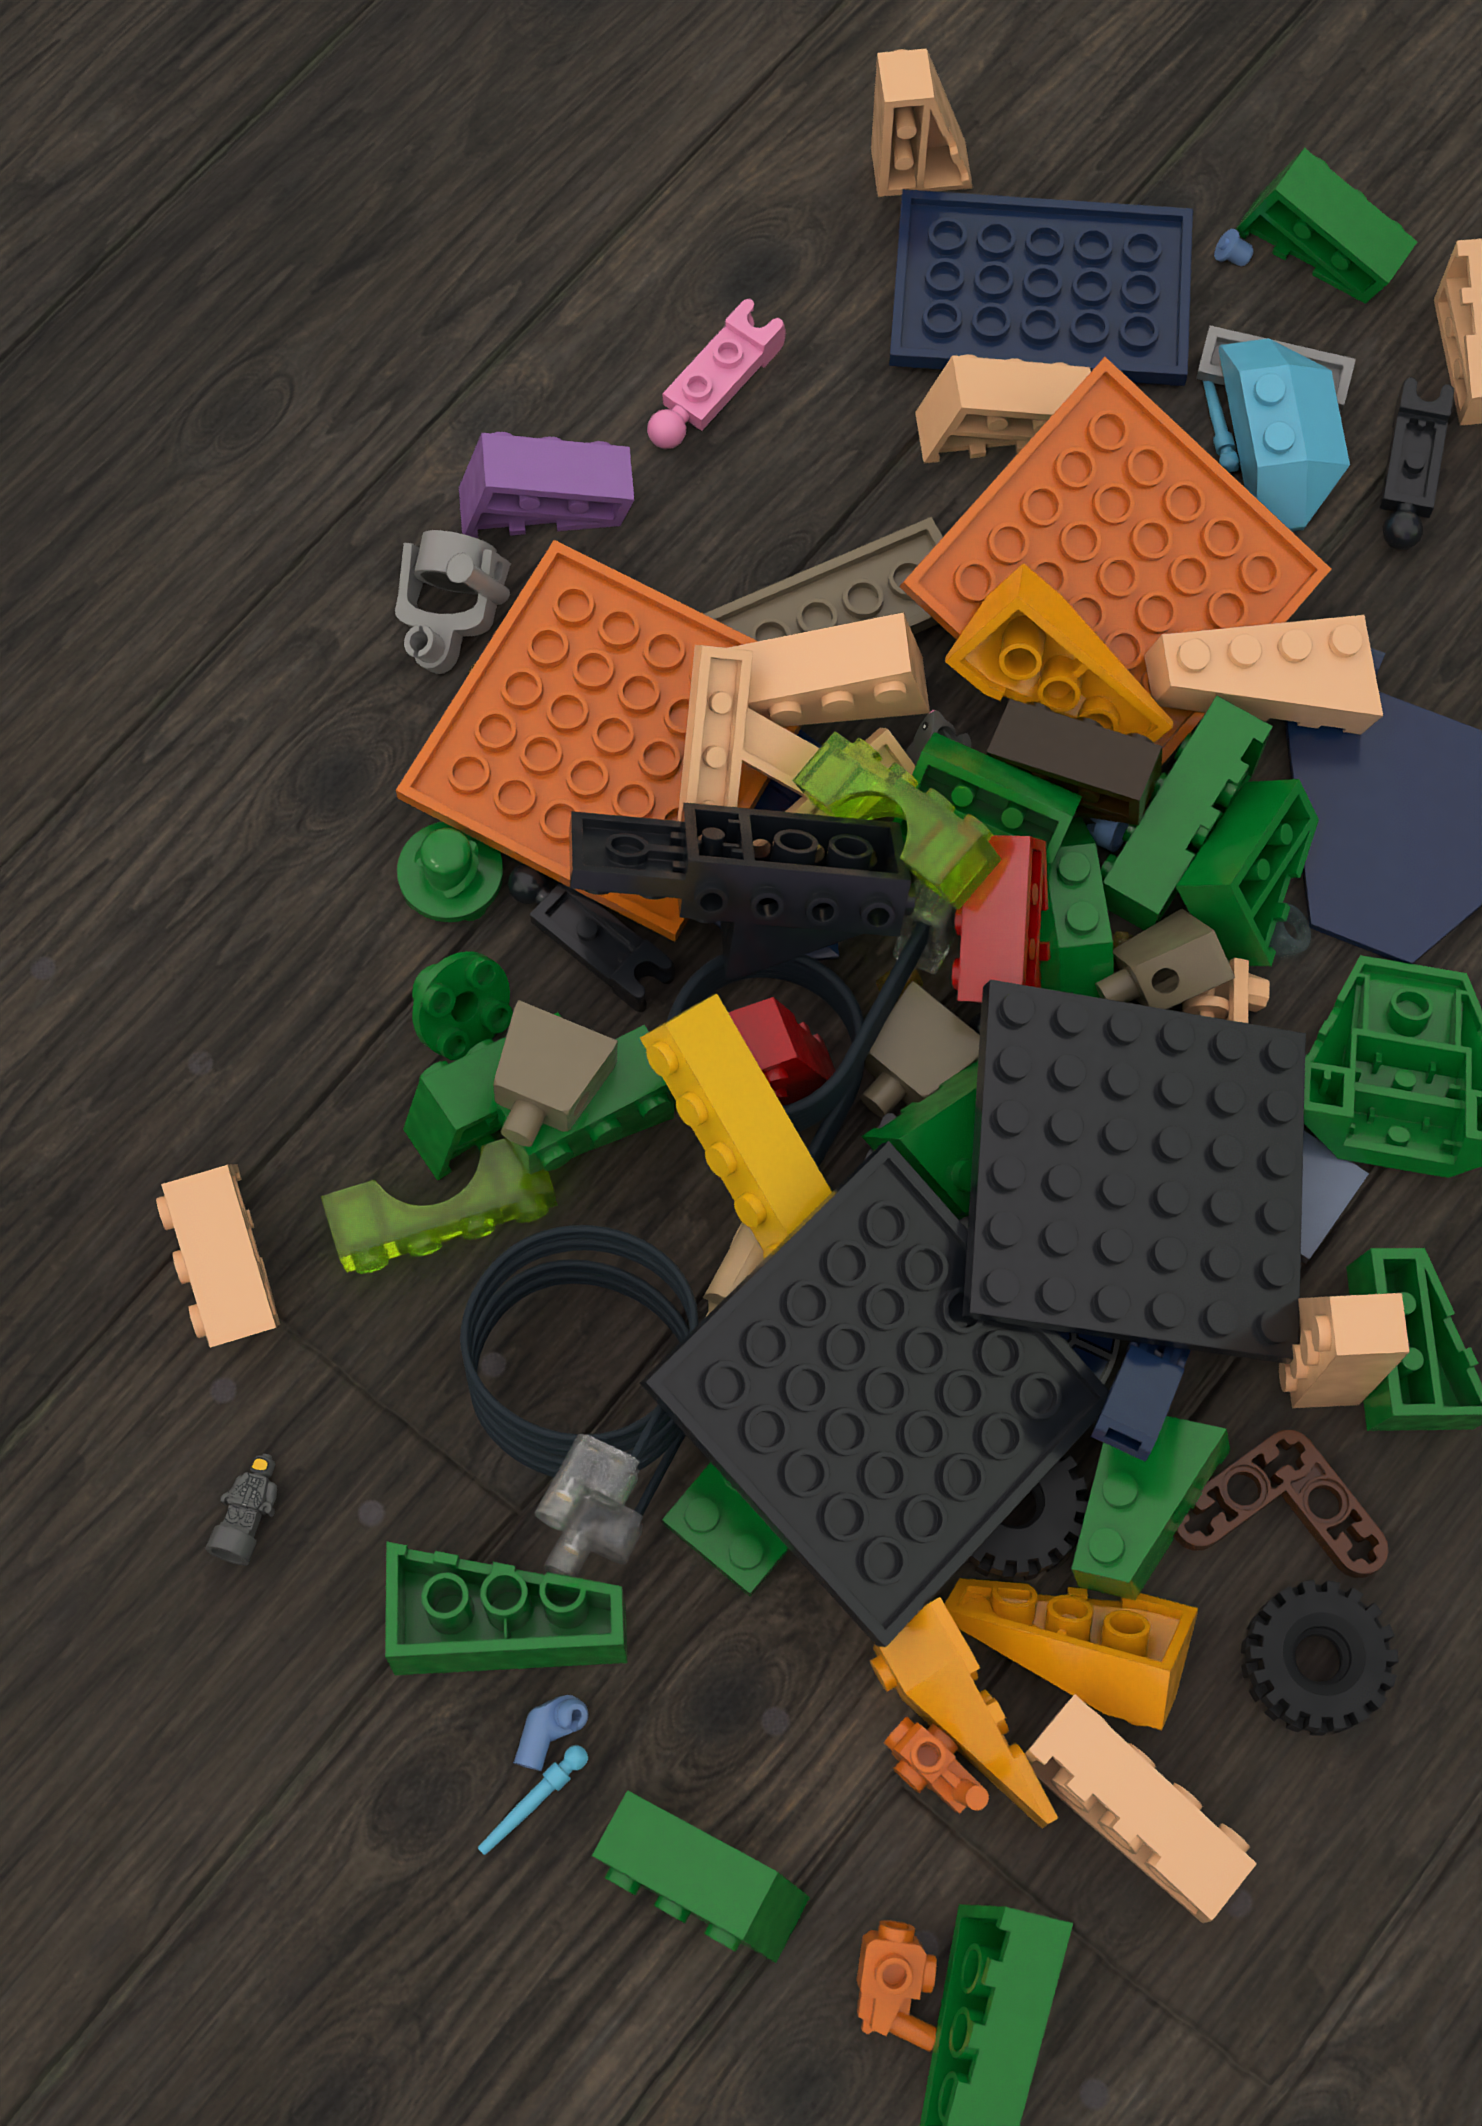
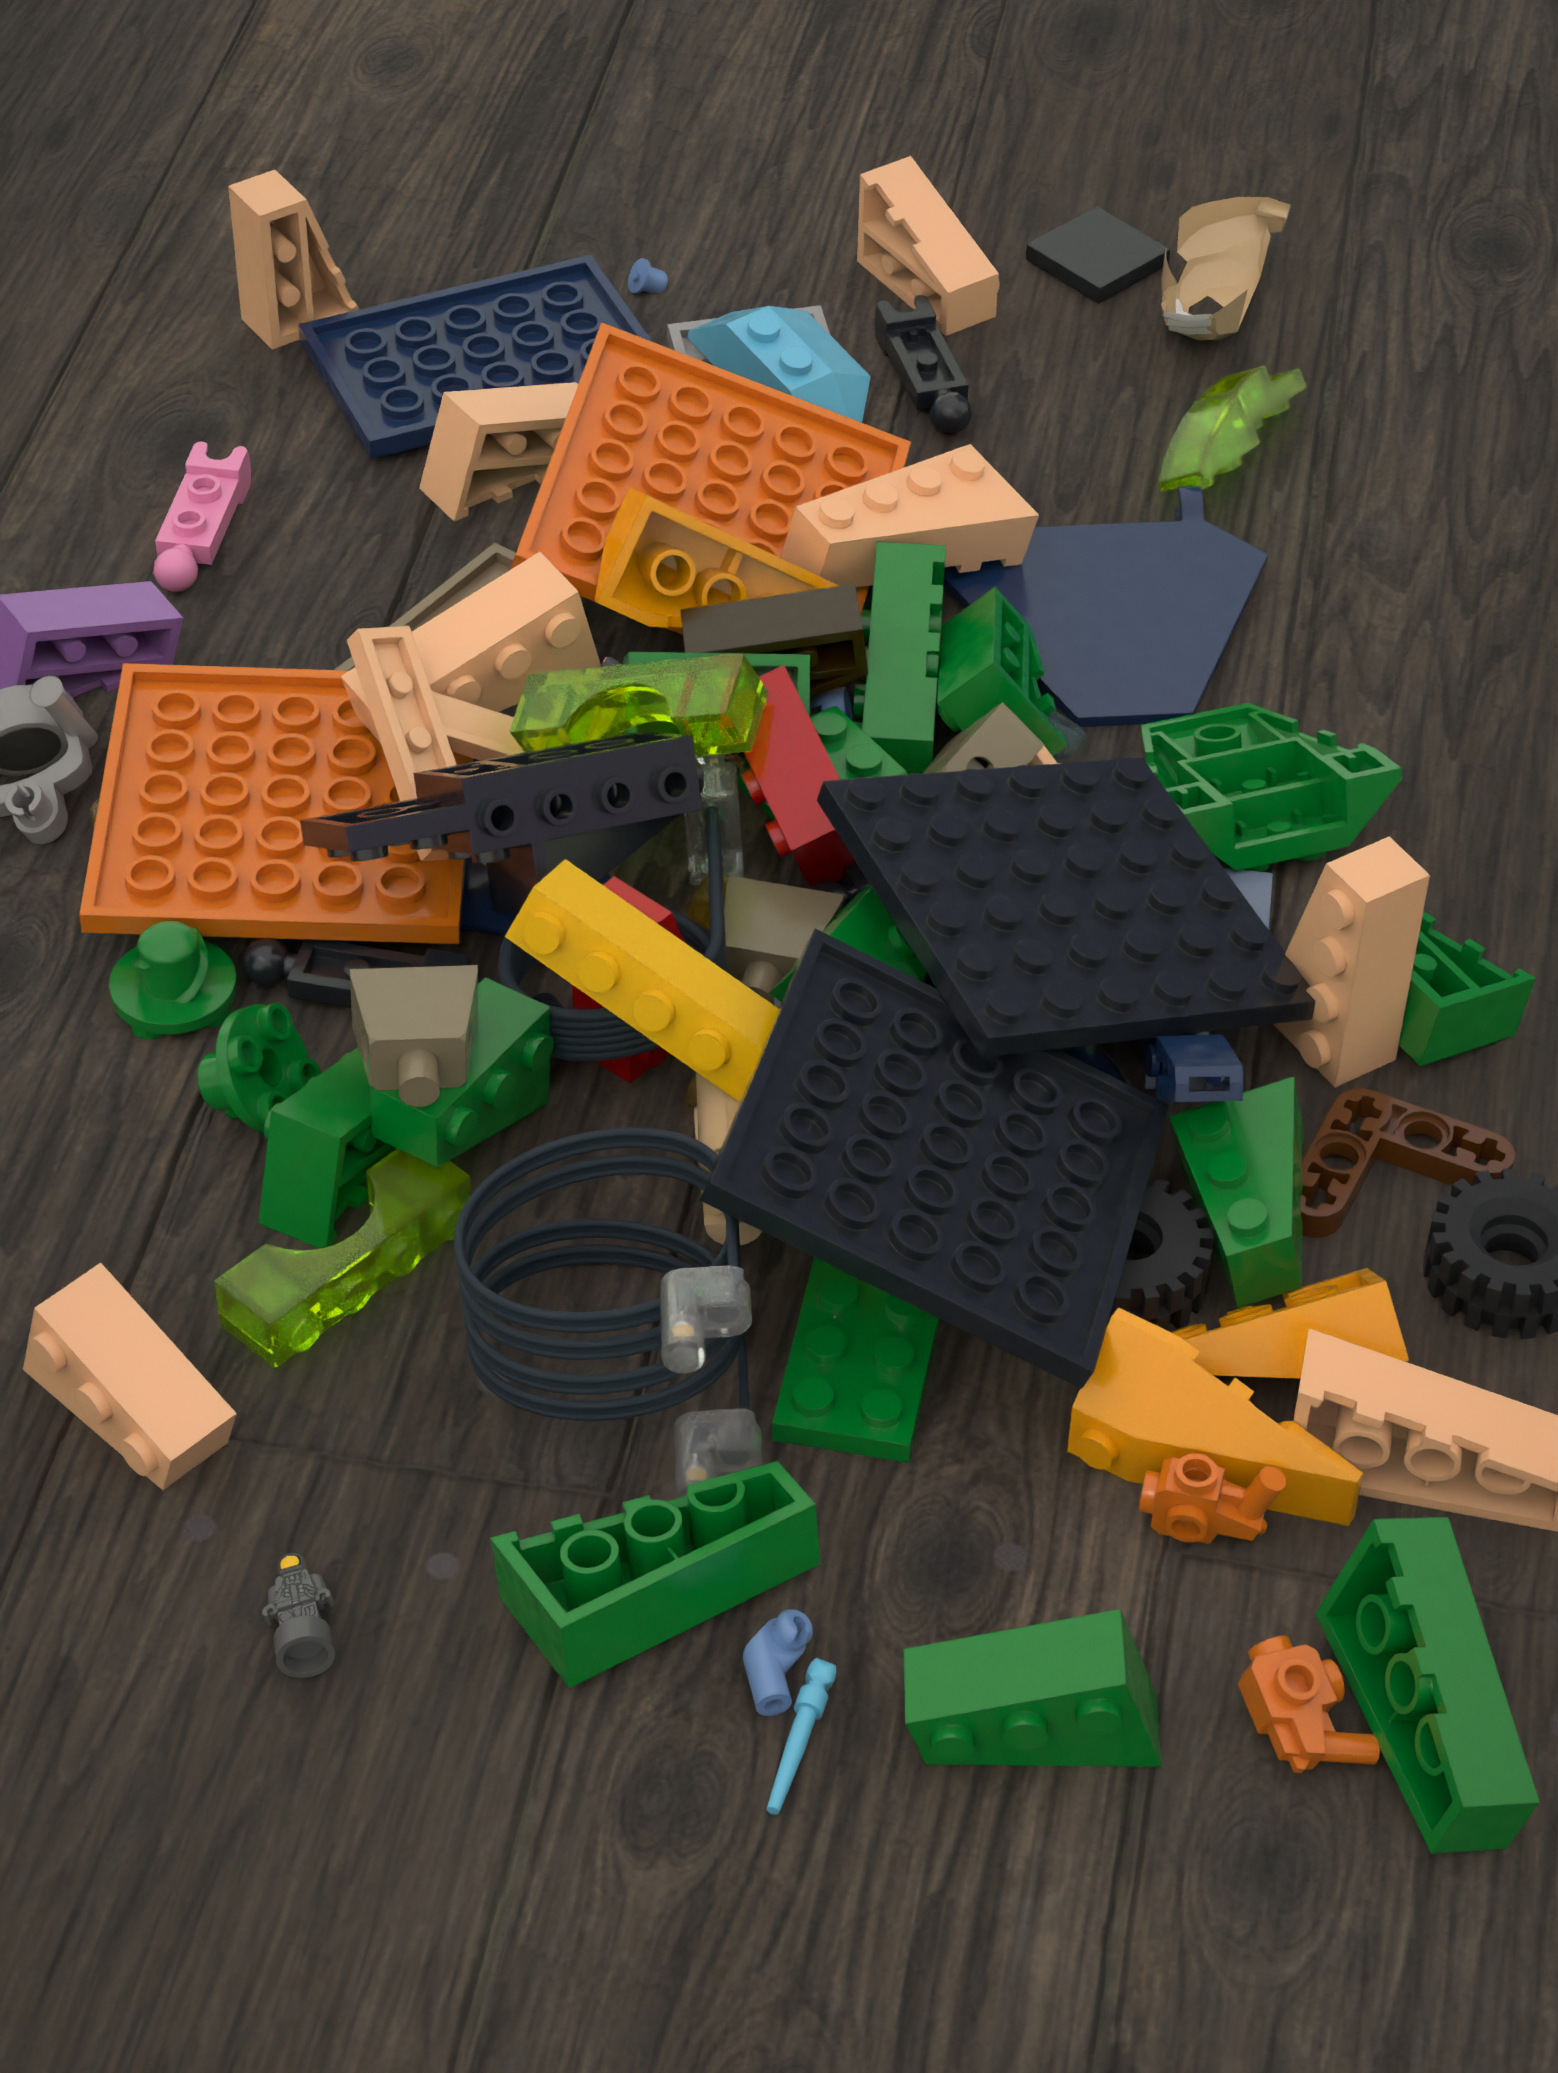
camera: 30 degrees left, 25 degrees down
green wedge [1235,148,1417,304] -> none

